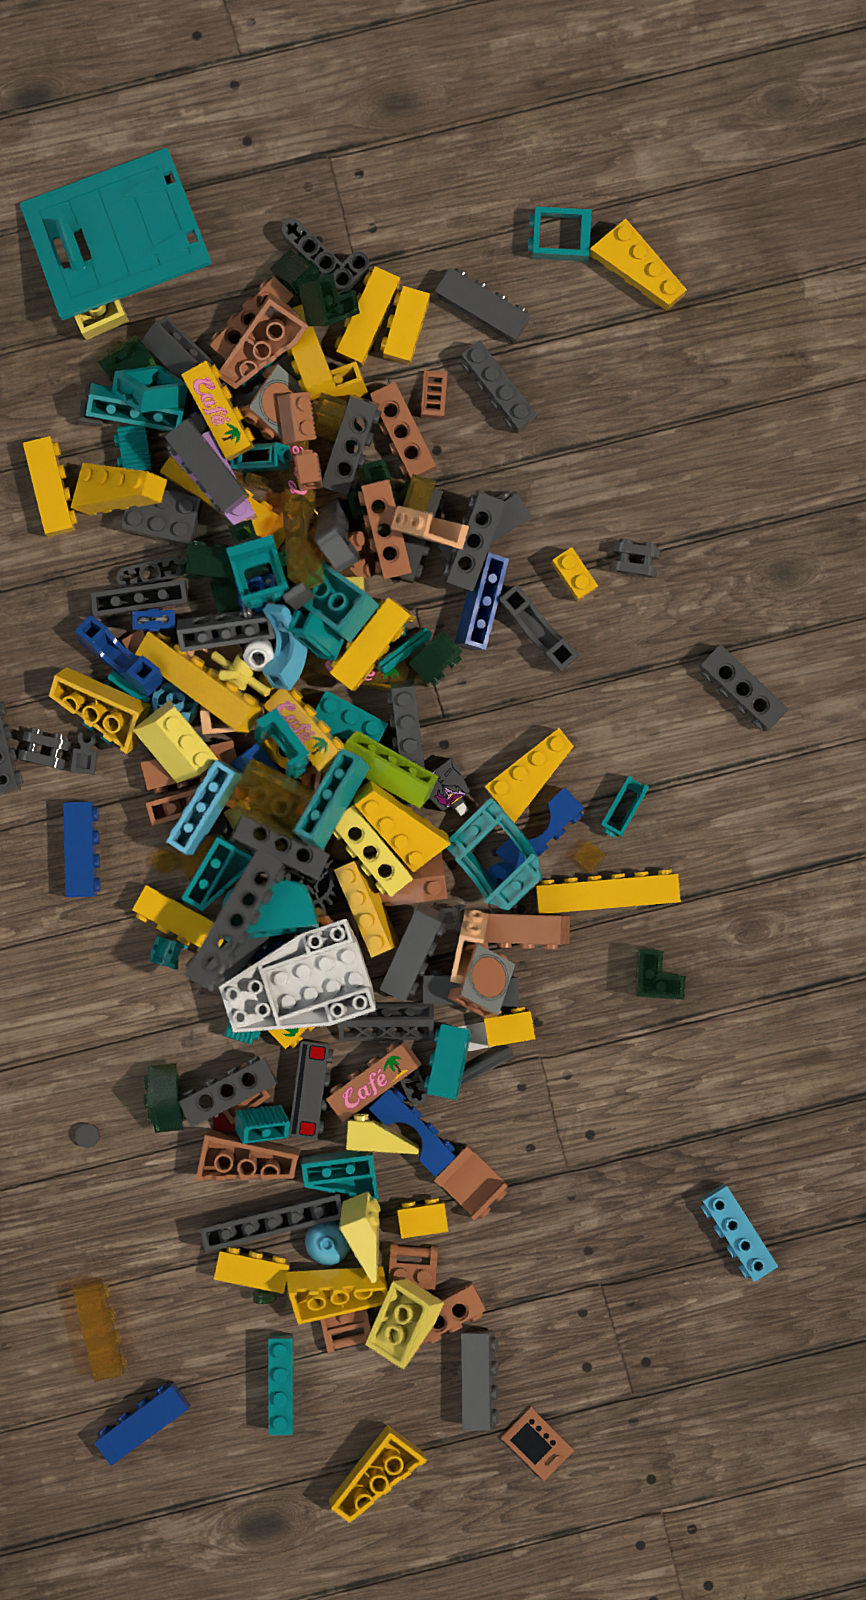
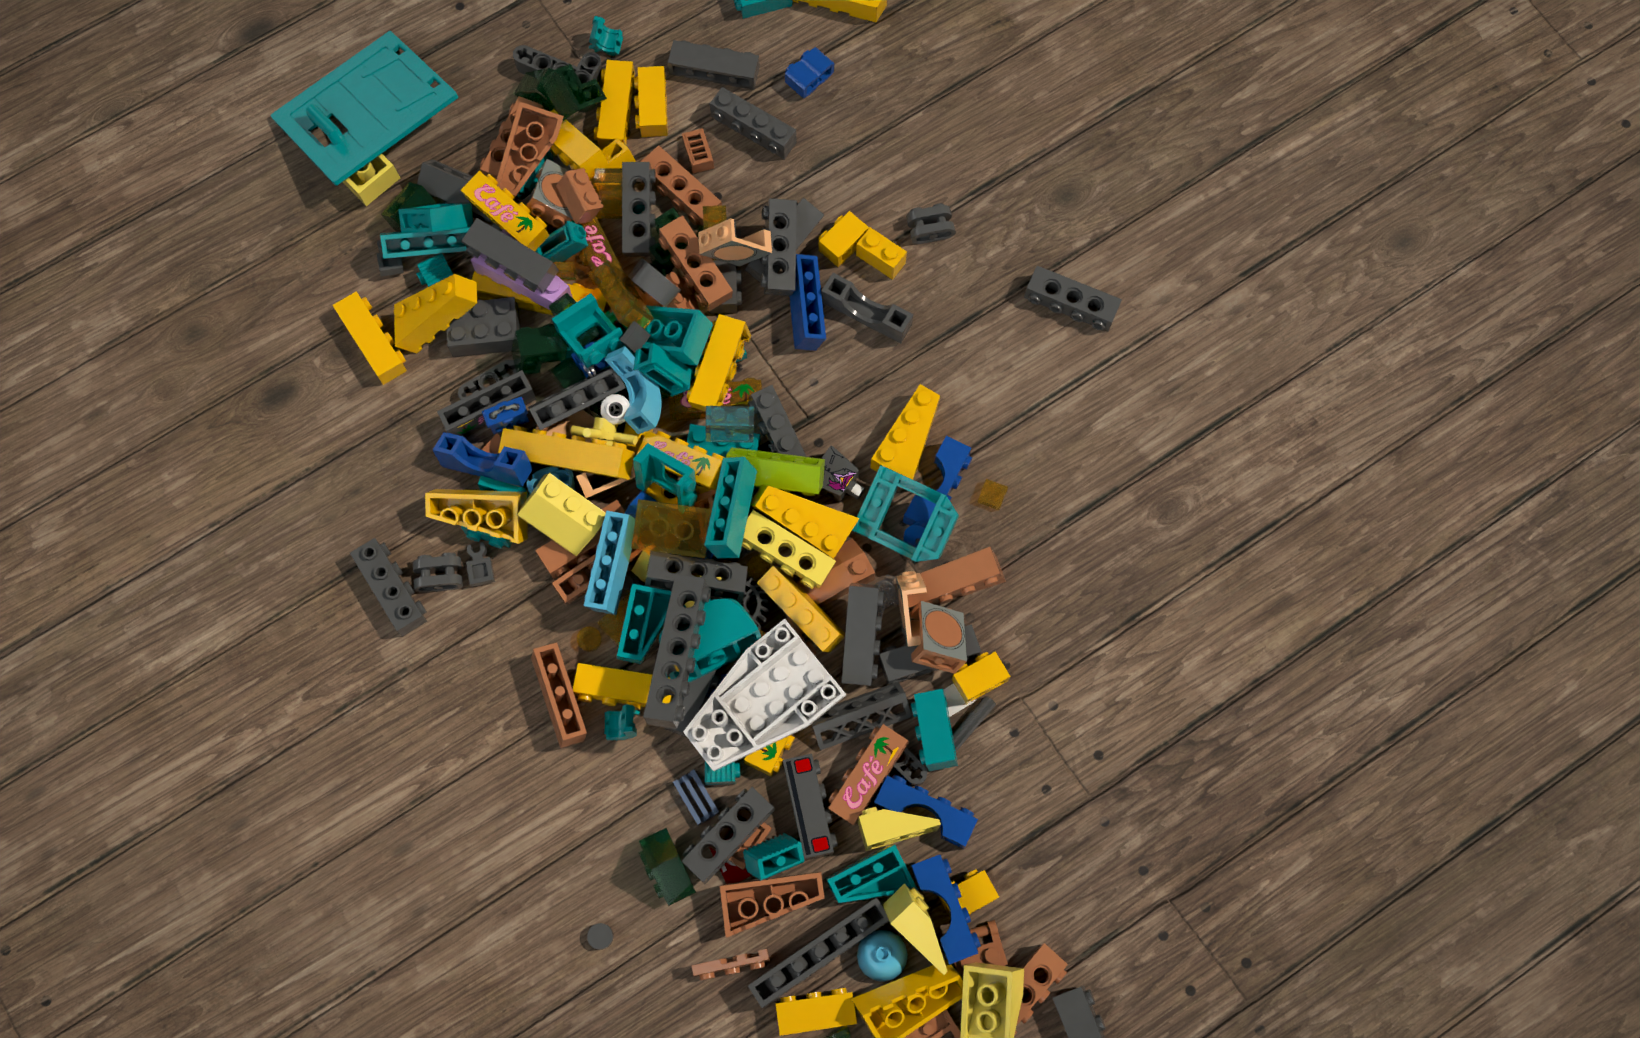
camera: 20 degrees left, 15 degrees down
blue brick [63,802,101,897] -> none
nougat brick [294,450,323,491] -> none
teal axle [377,627,432,674] -> none
clear green brick [408,631,463,687] -> none
nougat panel [434,1144,508,1221] -> none
yellow brick [536,869,681,914] -> none
teal window [600,775,649,838] -> none
clear green brick [635,948,686,1000] -> none
medium azure brick [700,1183,778,1282] -> none
none -> nougat brick [531,643,587,748]
none -> teal piece [589,16,623,56]
none -> sand blue tile [673,770,719,826]
none -> nougat wing [692,949,770,981]
none -> clear light blue brick [706,406,754,442]
none -> blue brick [785,47,834,99]
none -> yellow brick [818,211,869,267]
none -> blue arch [911,854,981,965]

